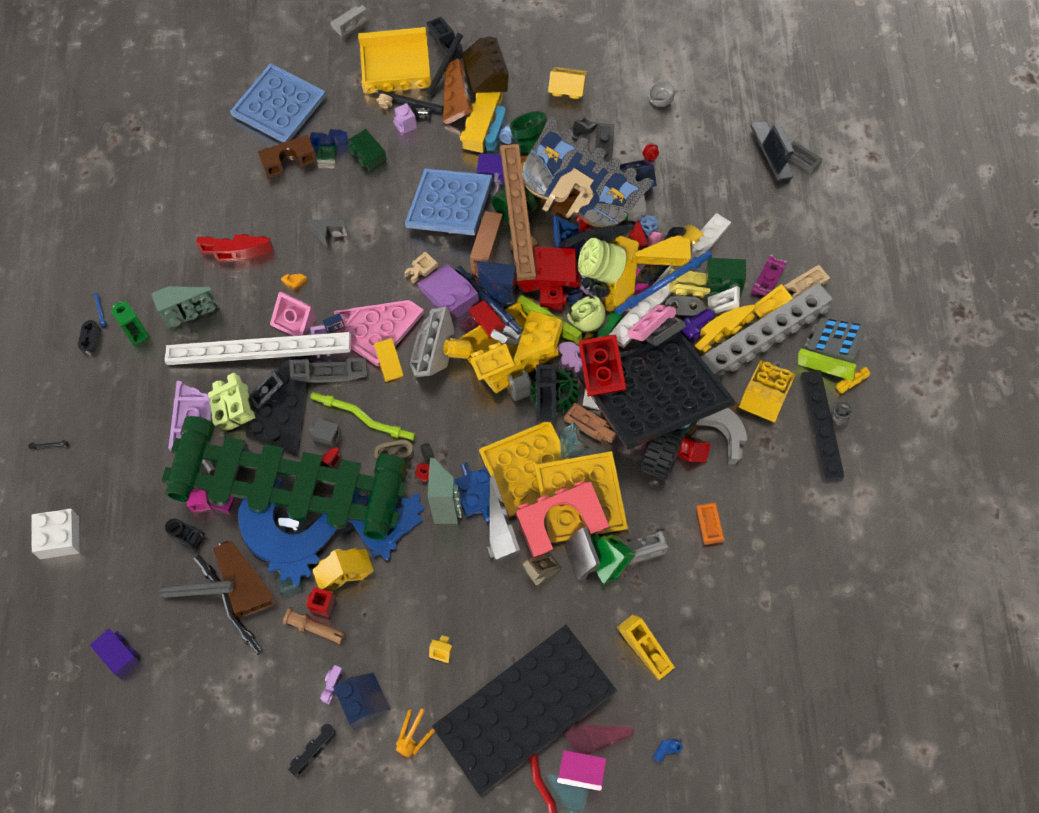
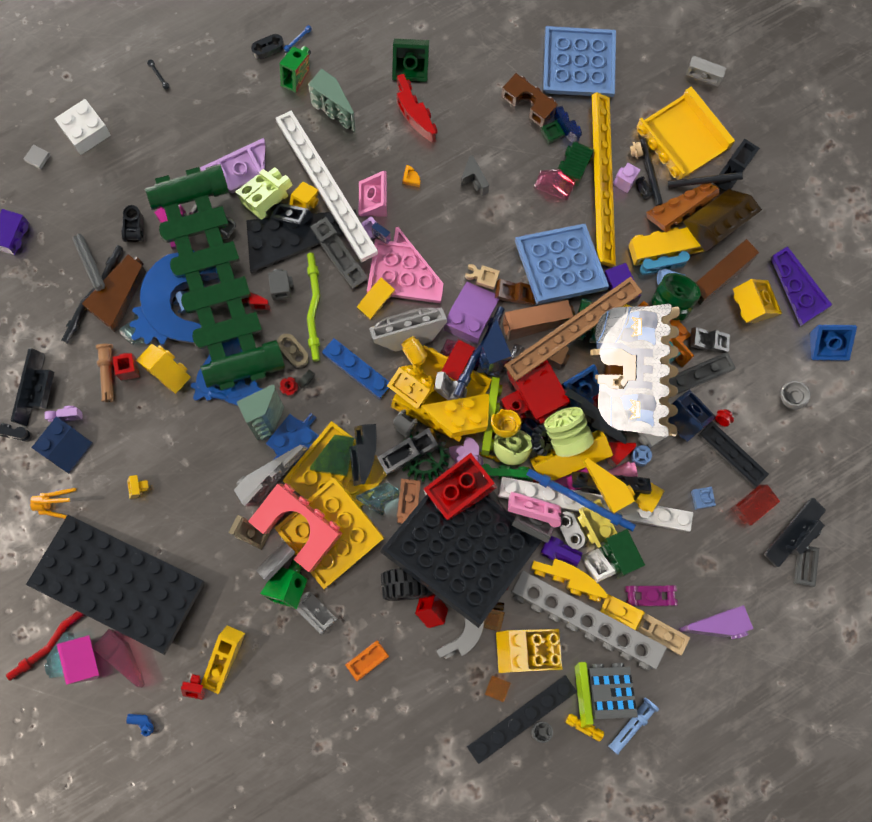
camera: 55 degrees right, 10 degrees up
none -> black bracket [11,348,55,426]
none -> light grey tile [24,144,50,170]
none -> red tile [181,674,205,700]
none -> yellow brick [290,182,319,210]
none -> clear green wing [310,435,354,477]
none -> blue plate [322,338,390,400]
none -> black slope [349,424,377,486]
none -> dark green slope [392,38,430,82]
none -> clear orange tile [484,675,511,702]
none -> yellow hair [491,409,521,438]
none -> reddish brown slope [495,279,535,305]
none -> clear pink slope [534,169,574,201]
none -> yellow plate [592,92,616,267]
none -> light blue pin [608,697,659,755]
none -> medium lavender slope [679,605,753,640]
none -> medium blue tile [691,487,716,510]
none -> reddish brown slope [696,239,759,305]
none -> black tile [698,421,769,489]
none -> clear red hinge [731,484,780,526]
none -> dark purple wing [771,246,832,326]
none -> blue slope [809,325,857,360]

